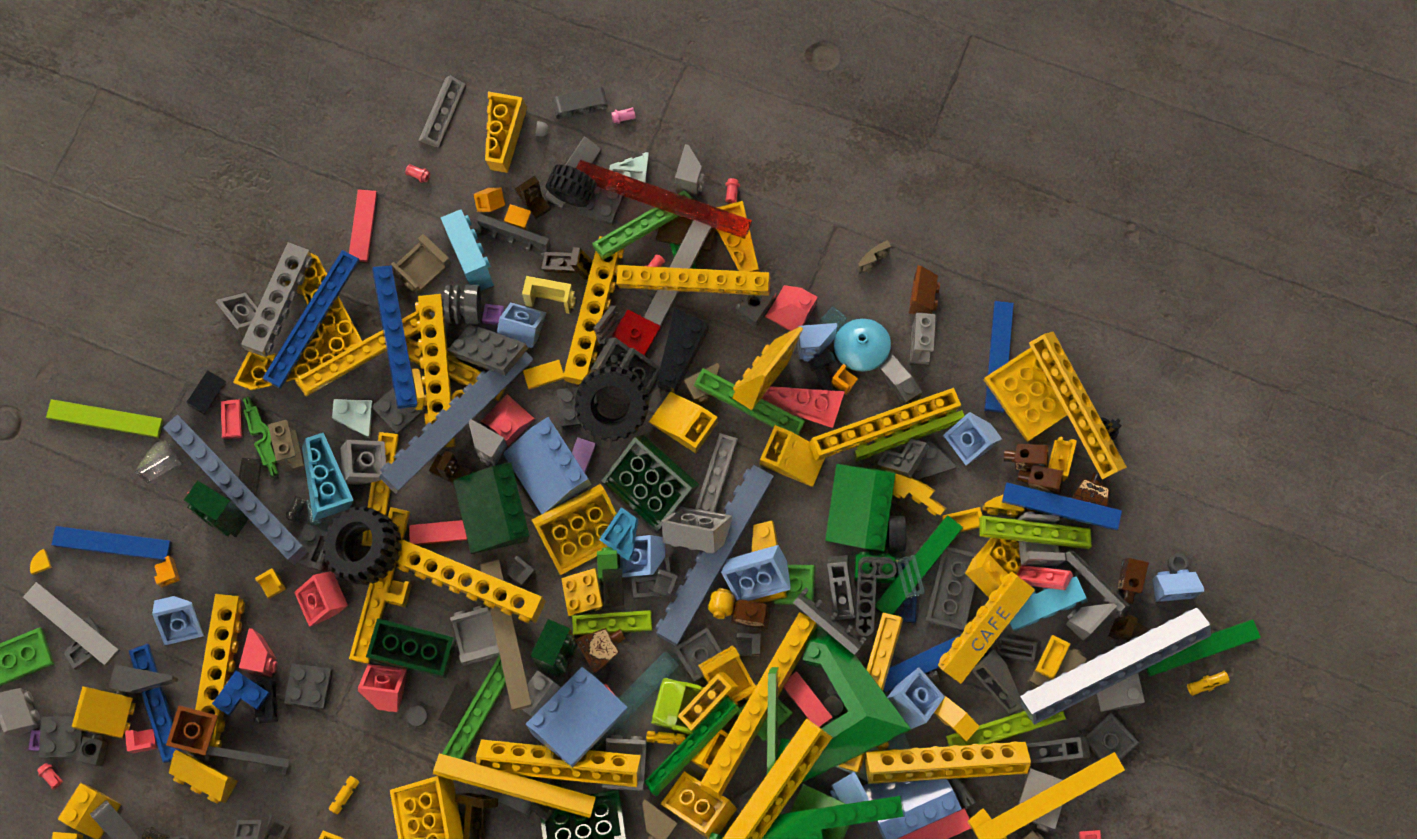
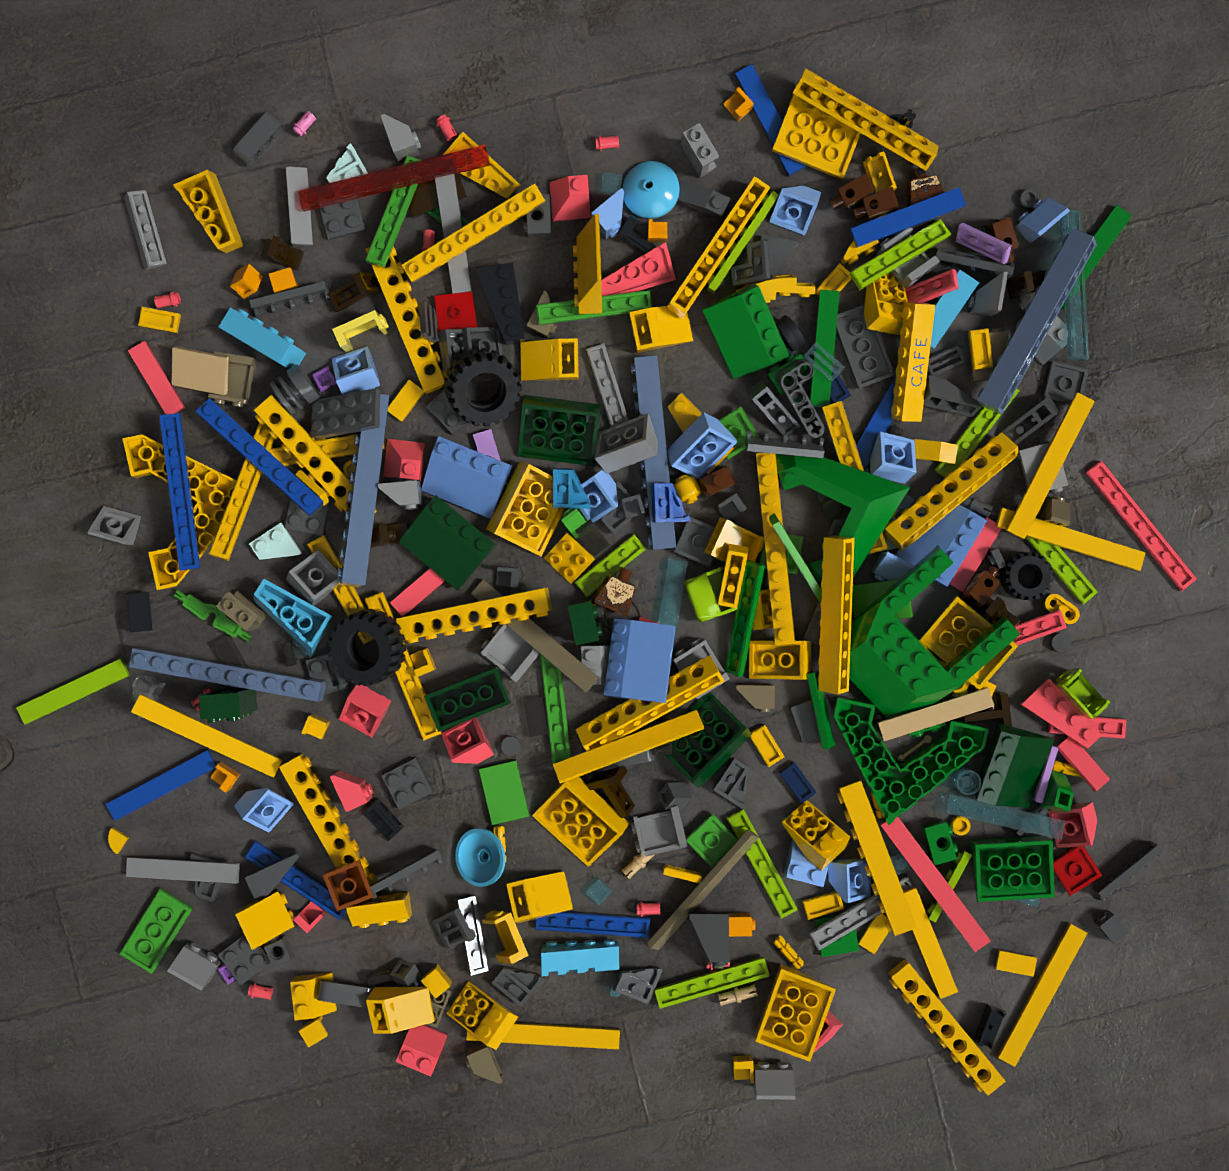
camera: 40 degrees left, 15 degrees up
blue plate [212,670,270,716] -> none
coral tile [221,399,243,439] -> none
light grey brick [241,242,313,358] -> none
light grey hinge [535,121,549,136] -> none
black tyre [545,164,597,207] -> none
yellow axle [646,731,686,745] -> none
coral tile [784,672,833,728] -> none
dark tan slope [857,240,891,273] -> none
dark orange slope [909,265,940,314] -> none
yellow pin [1187,671,1230,696] -> none
none -> yellow tile [131,693,282,778]
none -> yellow tile [138,307,181,333]
none -> tan tile [172,346,229,395]
none -> medium azure dish [455,828,505,887]
none -> bright green tile [479,760,530,825]
none -> coral pin [595,135,619,151]
none -> wing [651,483,690,523]
none -> light orange panel [724,87,754,122]
none -> lavender tile [955,223,1012,264]
none -> clear light blue tile [1061,210,1089,361]

